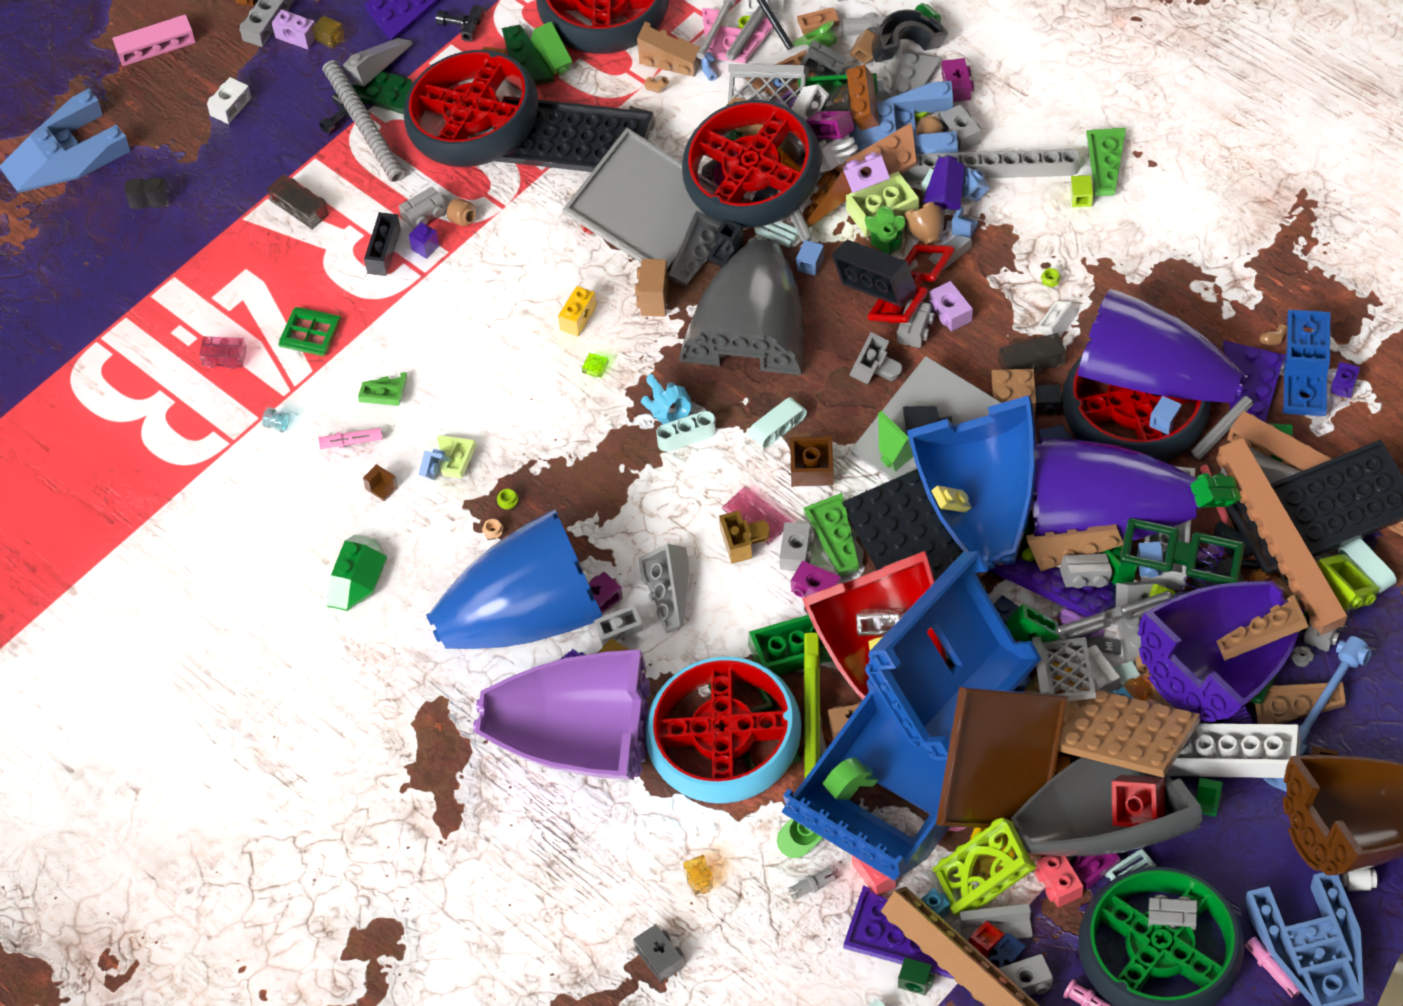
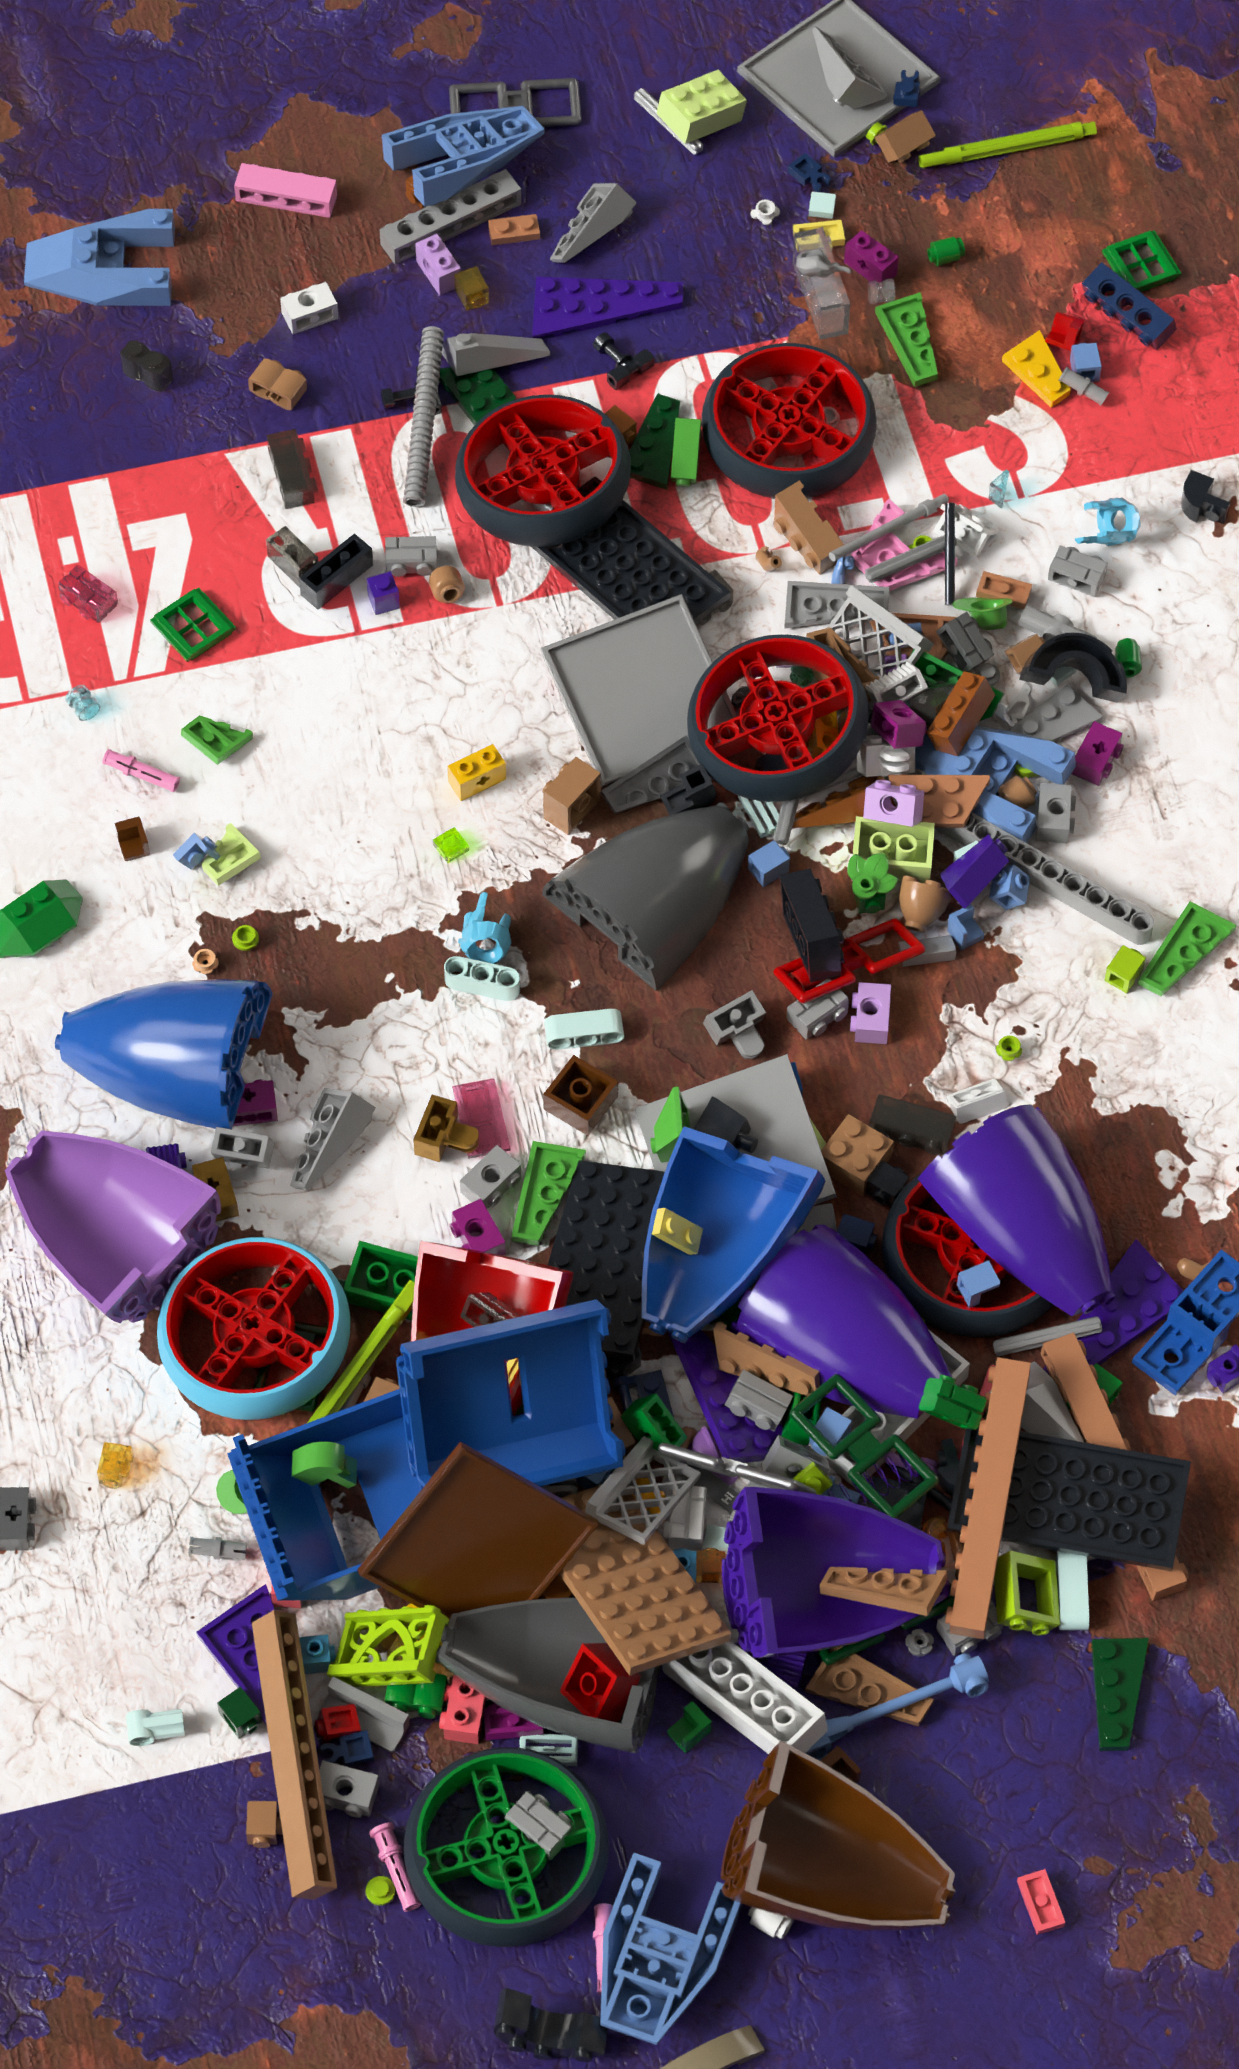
camera: 30 degrees right, 5 degrees up
none -> medium nougat brick [248,358,307,411]
none -> clear smoke brick [266,526,318,588]
none -> green brick [384,1673,448,1719]
none -> light grey wing [784,581,889,629]

